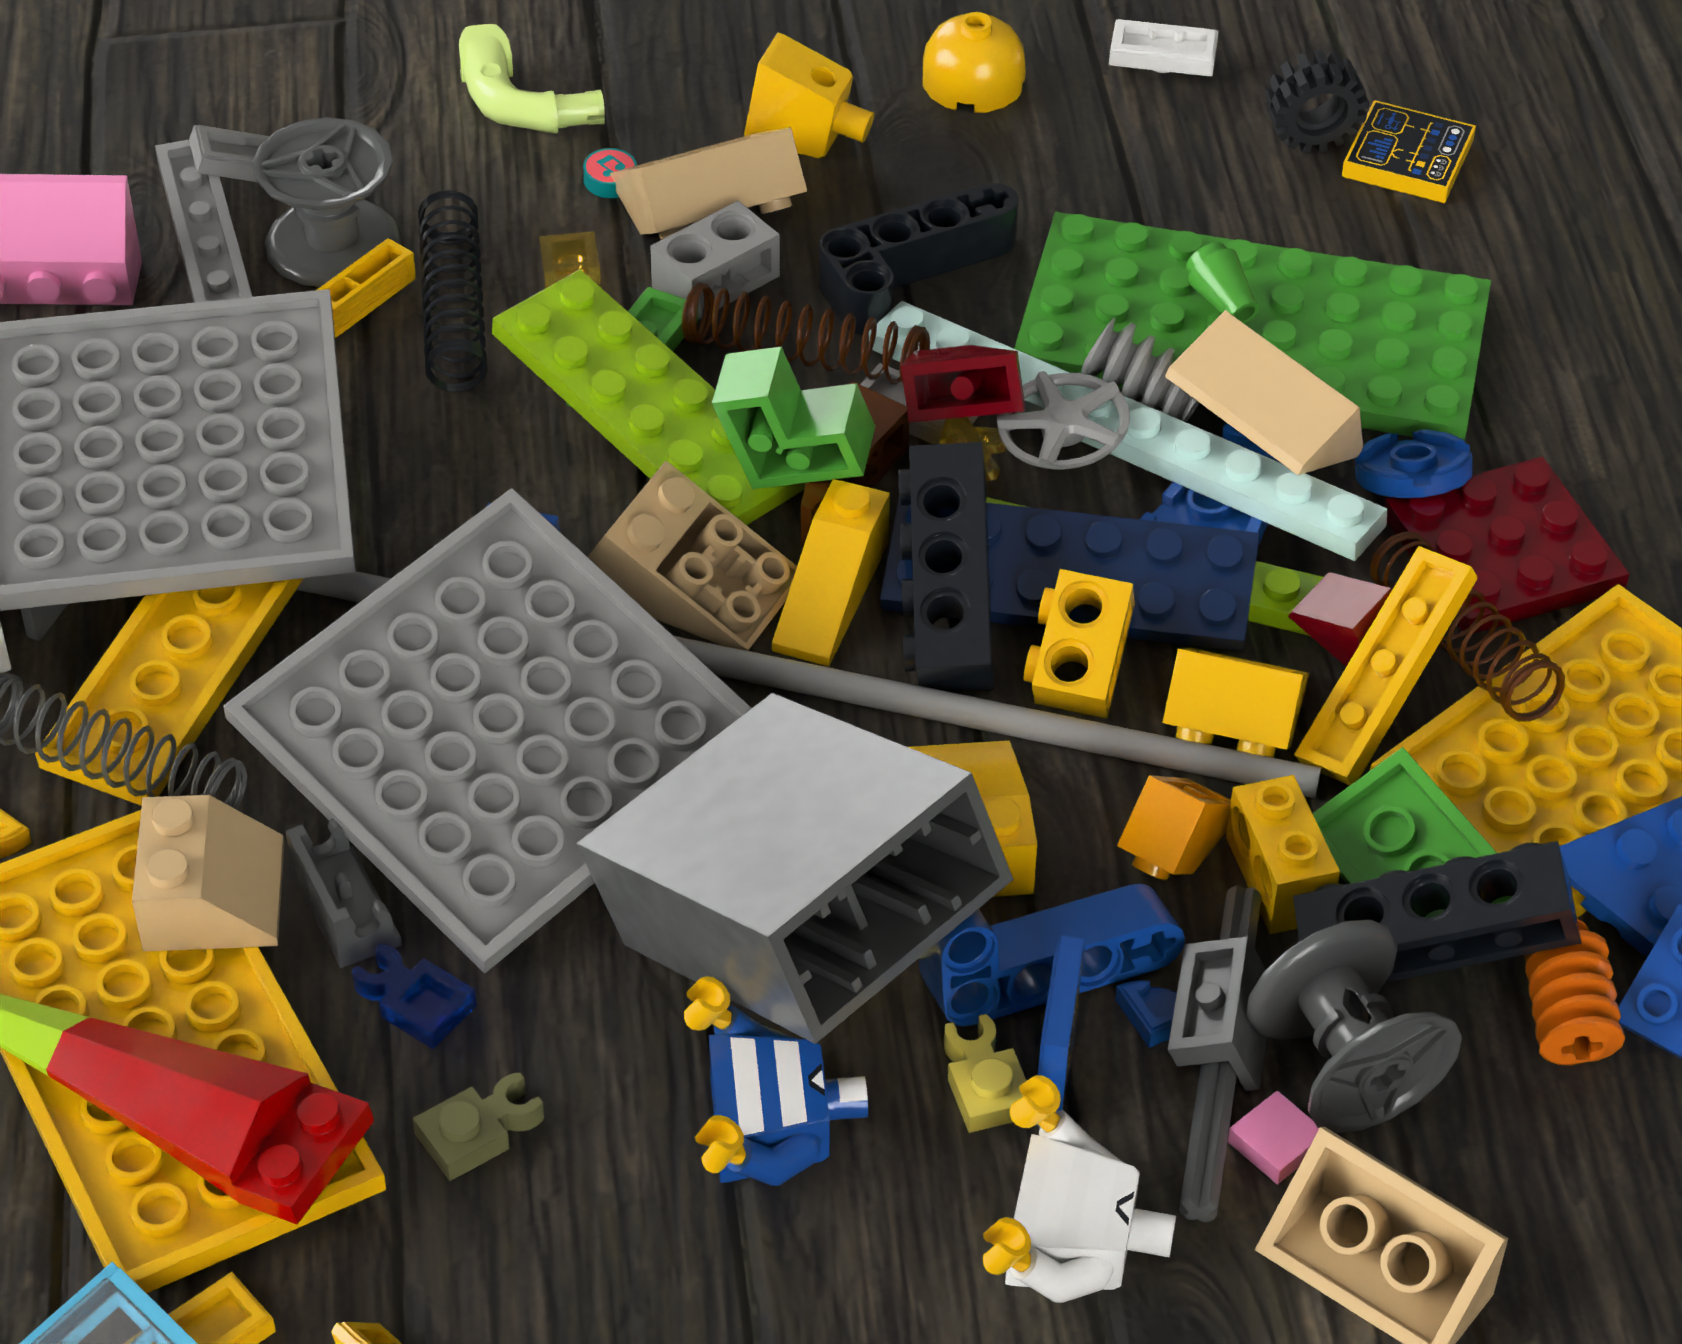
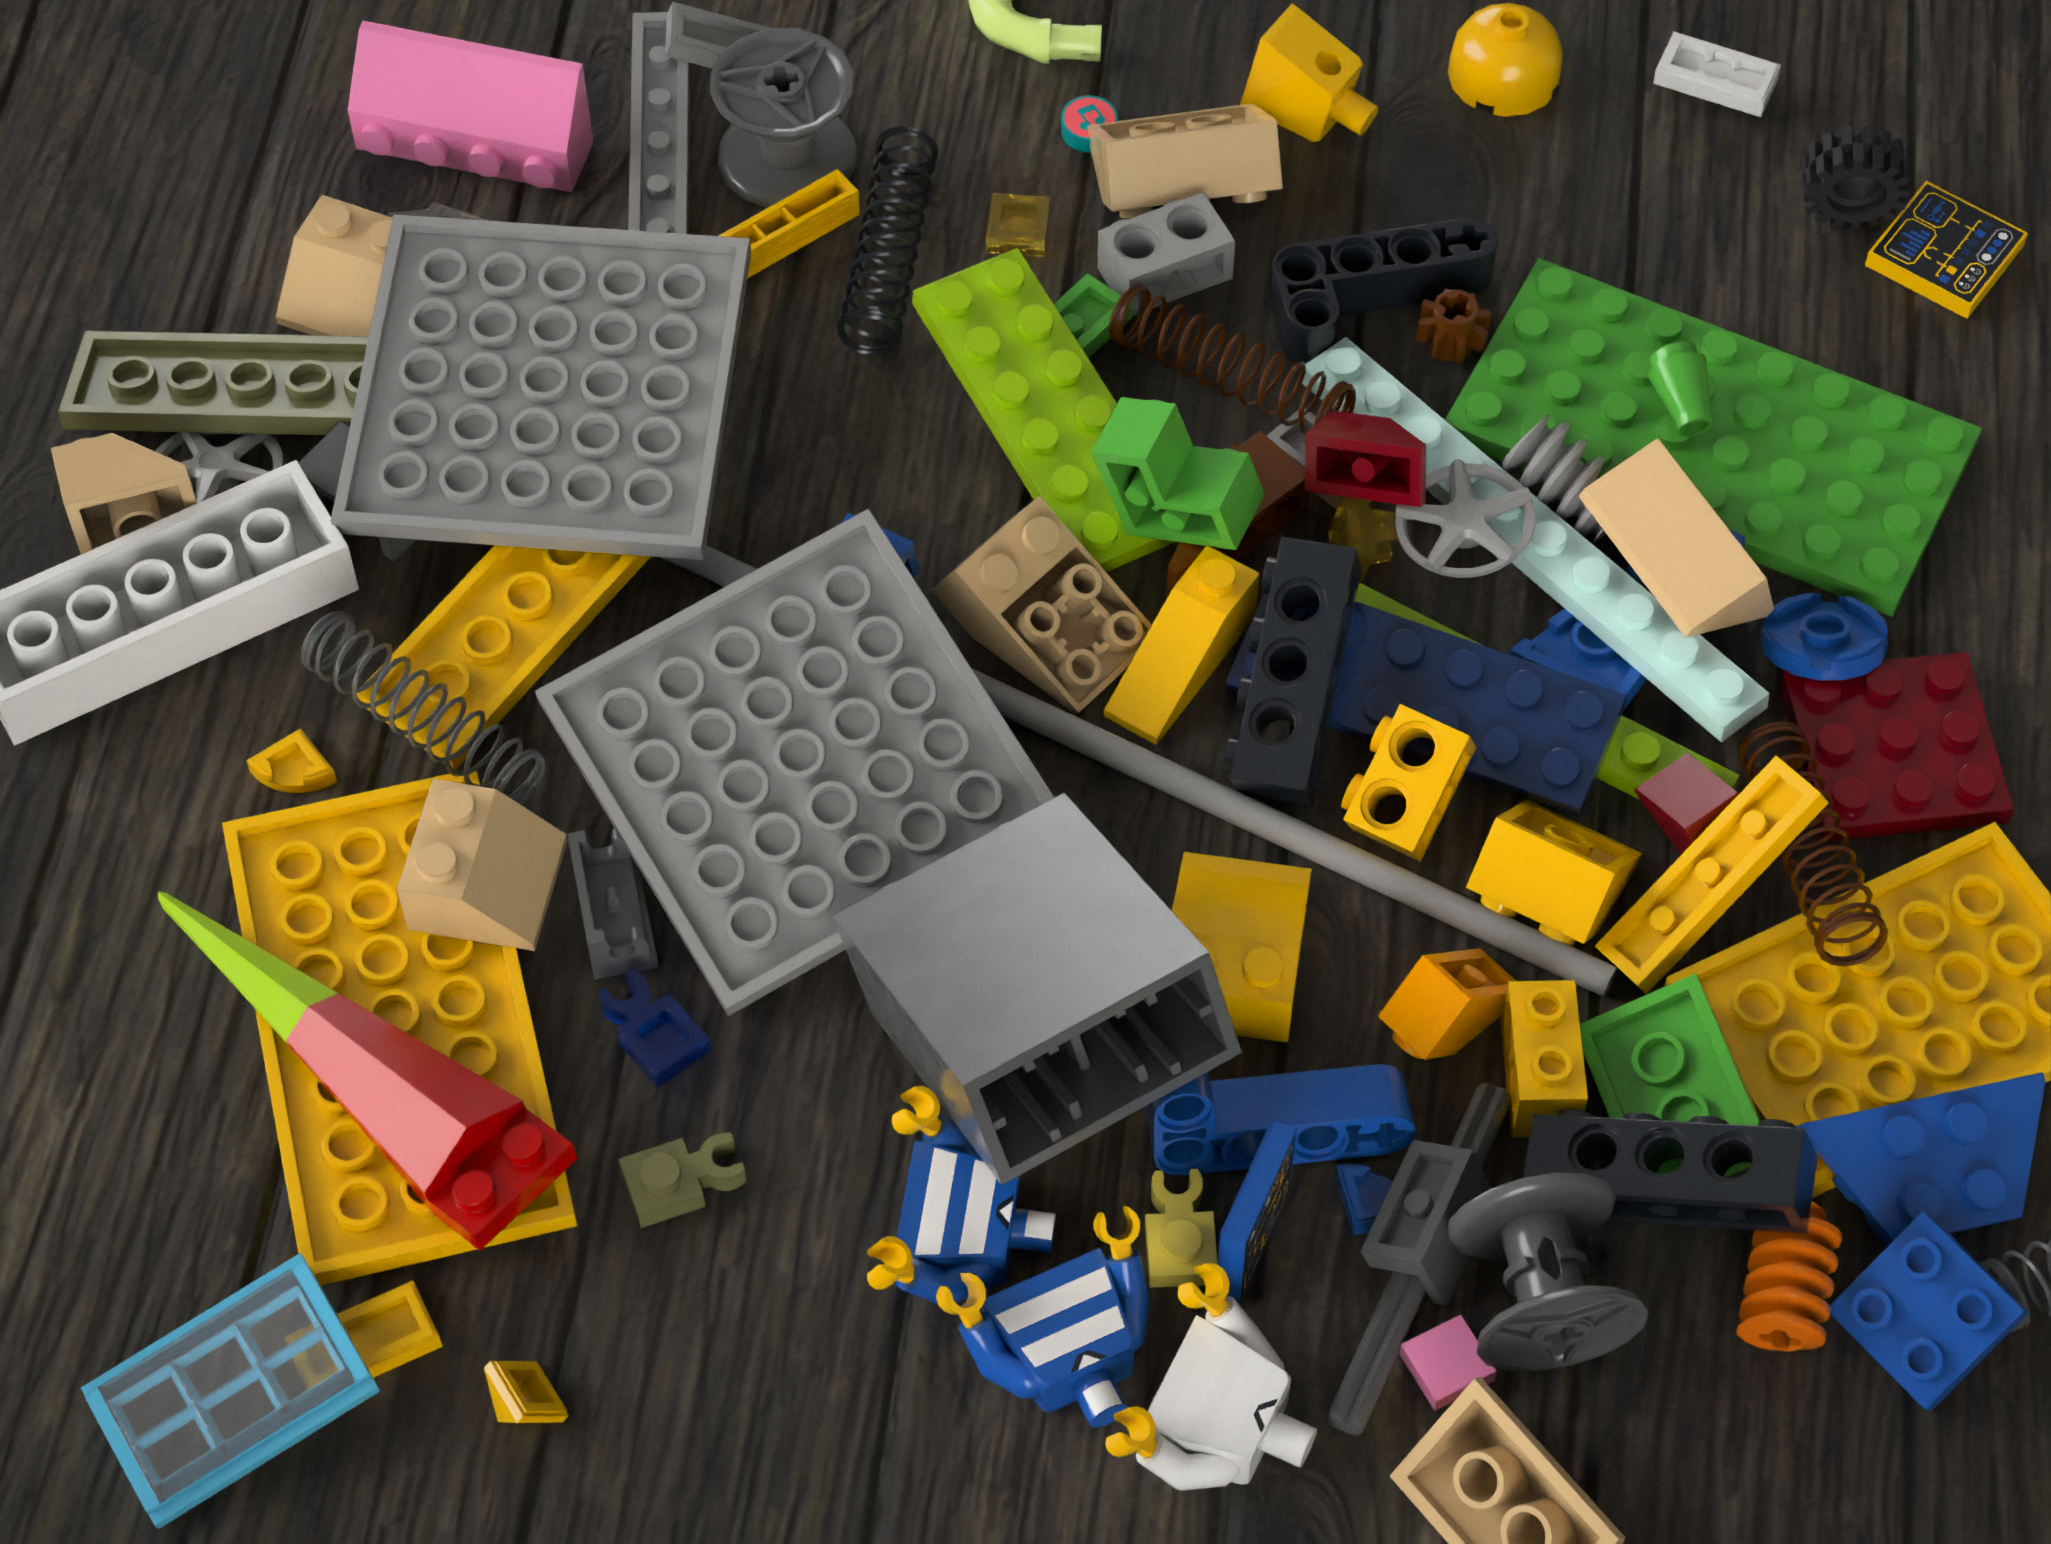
camera: 15 degrees right, 10 degrees up
none -> blue torso [936,1205,1149,1428]
none -> reddish brown gear [1416,289,1491,363]

